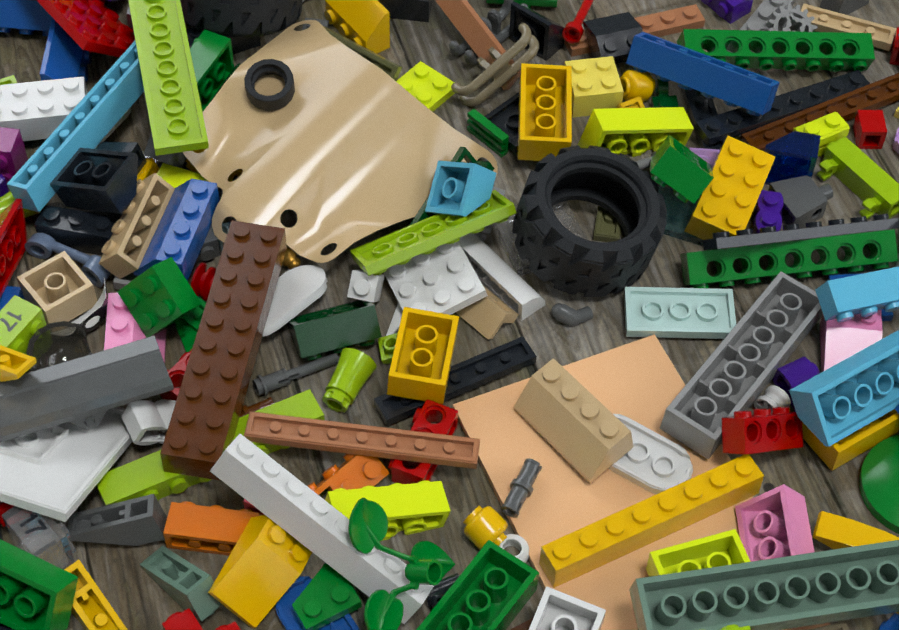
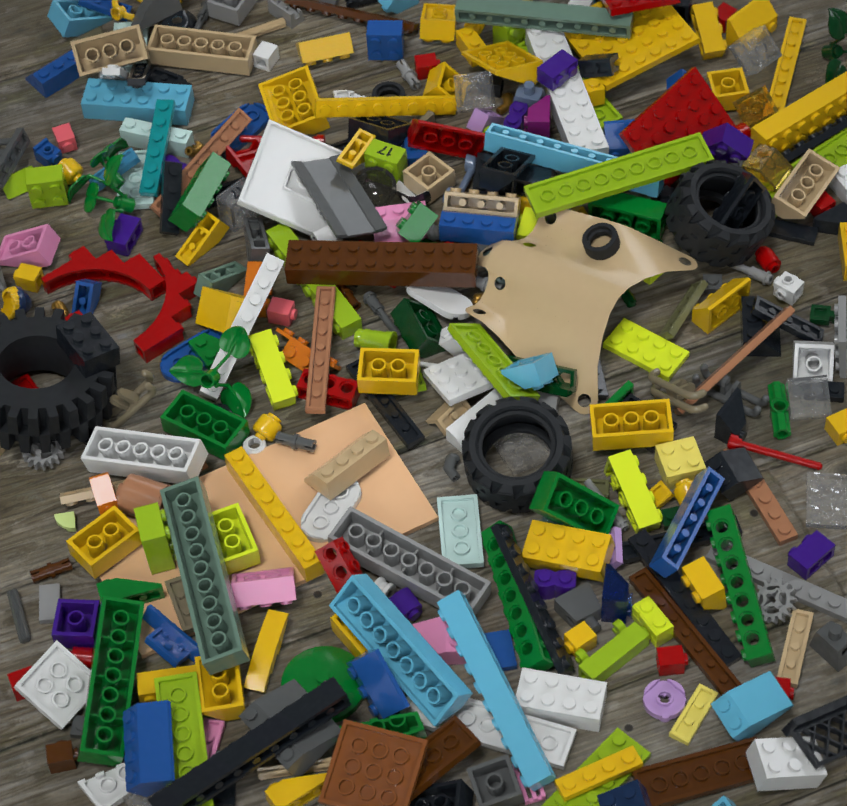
camera: 90 degrees right, 0 degrees up
none -> yellow brick [564,621,597,658]
none -> yellow slope [681,556,727,610]

